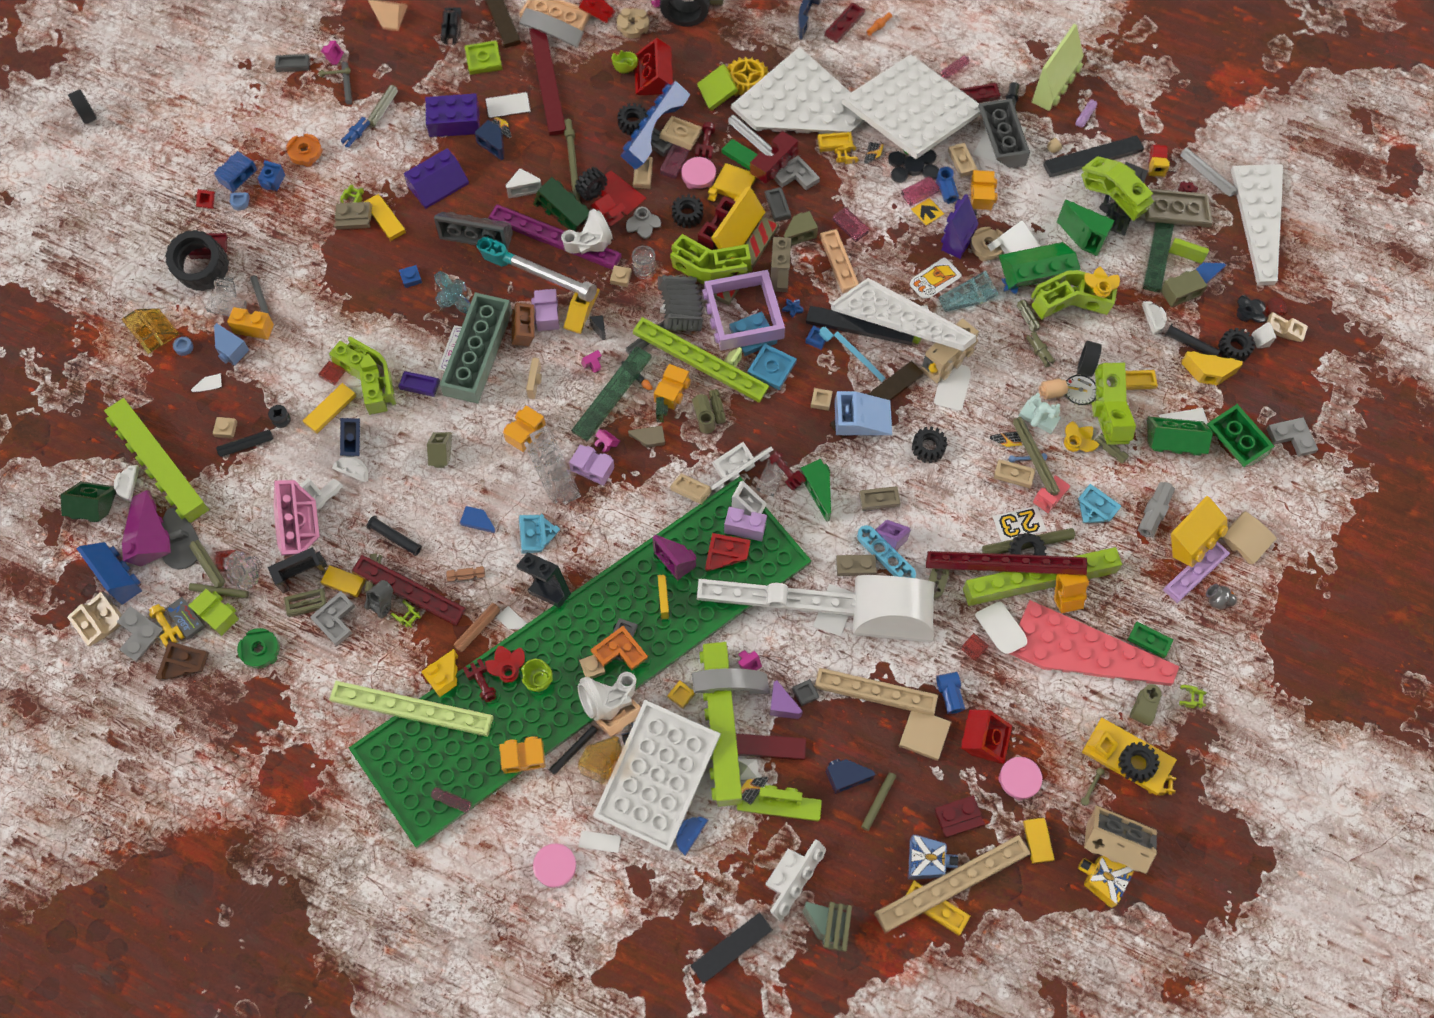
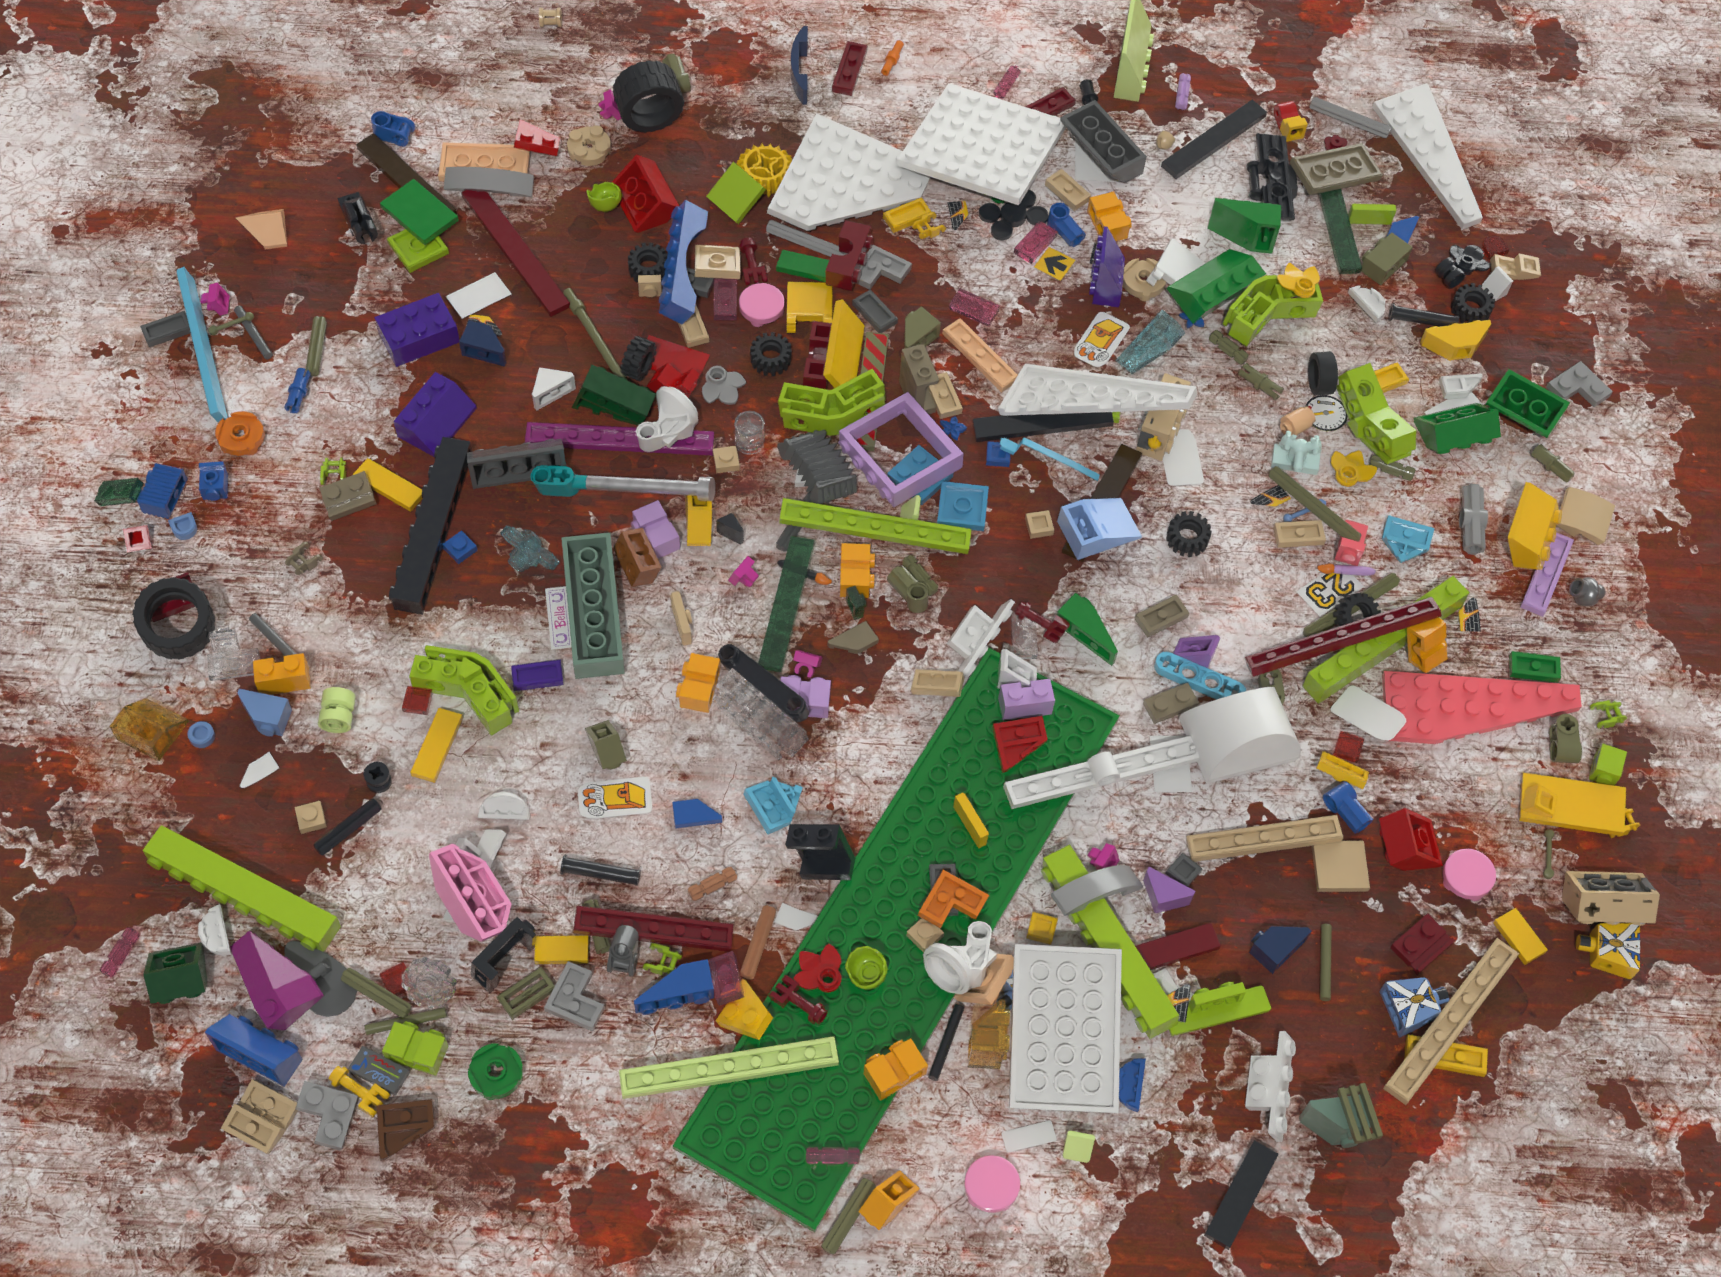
camera: 25 degrees left, 5 degrees down
dark blue slope [340,418,360,456] -> none
magenta slope [652,535,697,580] -> none
lime brick [1081,156,1154,221] -> none
black tyre [1118,742,1160,783] -> none
none -> clear green plate [94,478,144,506]
none -> clear pink axle [100,927,140,978]
none -> medium azure tile [176,267,228,423]
none -> dark tan piece [285,542,323,575]
none -> yellowish green wheel [318,687,356,733]
none -> green tile [380,179,459,245]
none -> black brick [389,437,472,615]
none -> sticker [578,777,652,819]
none -> blue slope [634,959,714,1015]
none -> tan plate [638,275,662,297]
none -> clear pink plate [708,951,744,1006]
none -> black piece [718,644,810,722]
none -> olive axle [821,1178,876,1255]
none -> light orange slope [858,1170,920,1230]
none -> tan plate [928,372,963,419]
none -> yellowish green slope [1062,1130,1095,1163]
none -> yellow plate [1316,752,1369,789]
none -> lavender piece [1317,563,1376,576]
none -> black wheel [1434,257,1466,289]
none -> white tile [1439,374,1483,399]
none -> sticker [1459,597,1481,632]
none -> olive axle [1531,444,1575,482]
none -> lime brick [1589,743,1627,786]

